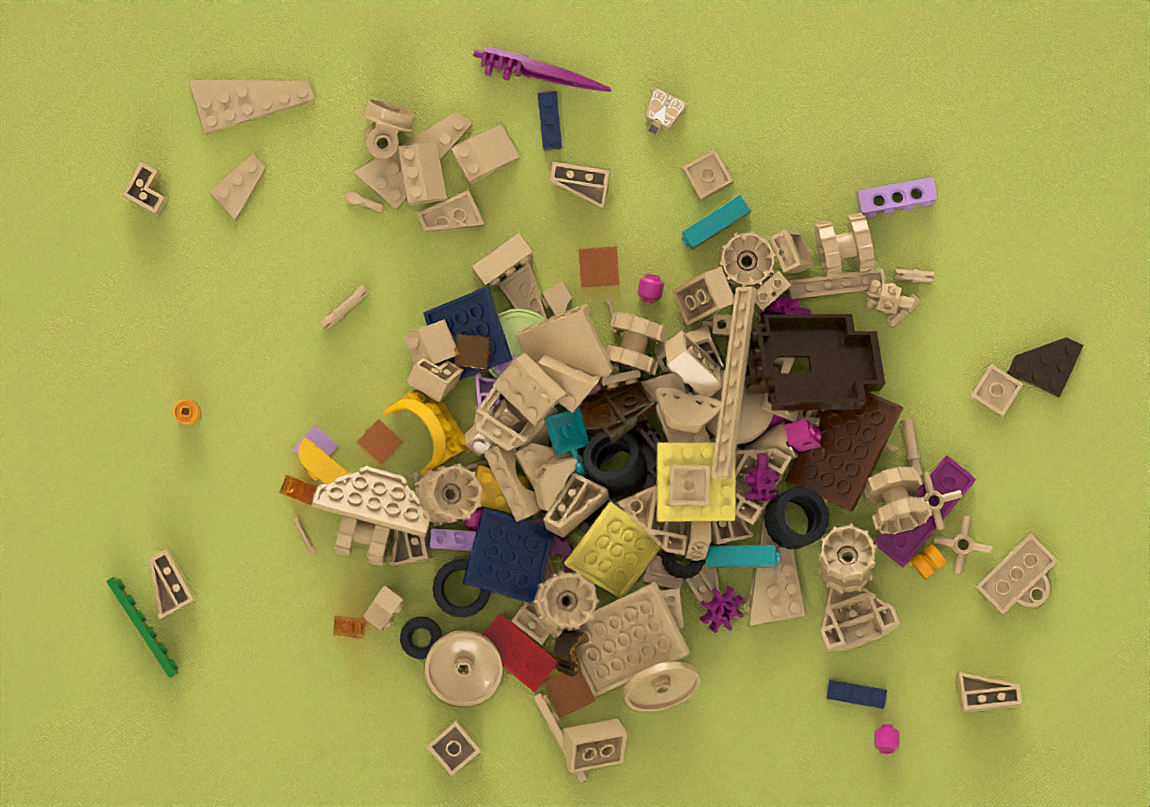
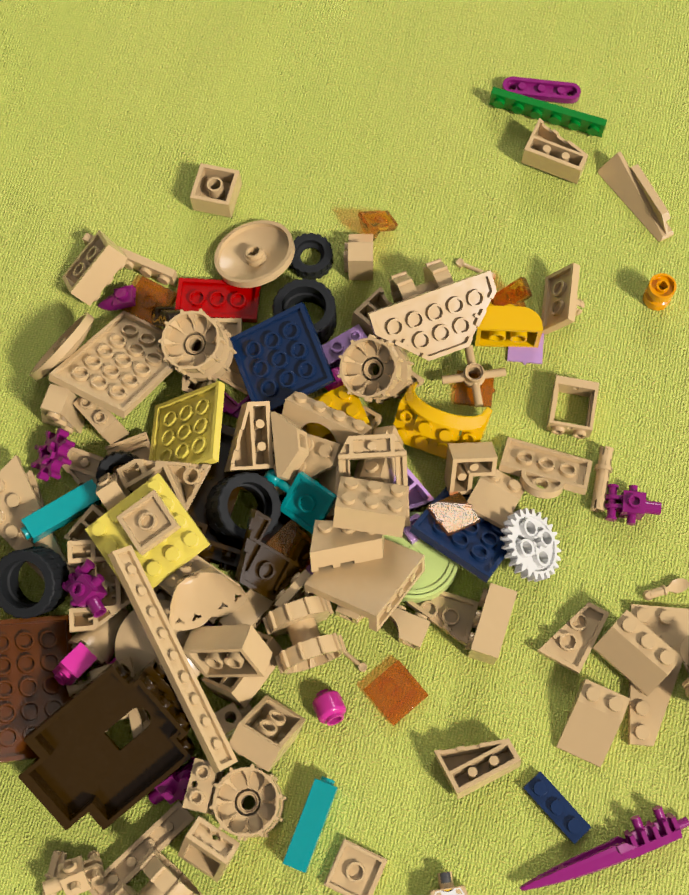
camera: 150 degrees right, 15 degrees down
none -> tan wedge [40,383,86,434]
none -> magenta plate [98,284,136,311]
none -> tan bar [441,345,506,407]
none -> tan plate [499,437,592,499]
none -> white gear [500,508,561,582]
none -> magenta plate [502,76,581,104]
none -> tan plate [541,263,585,335]
none -> tan window [546,375,599,439]
none -> tan wedge [598,152,674,242]
none -> magenta piece [605,484,662,526]

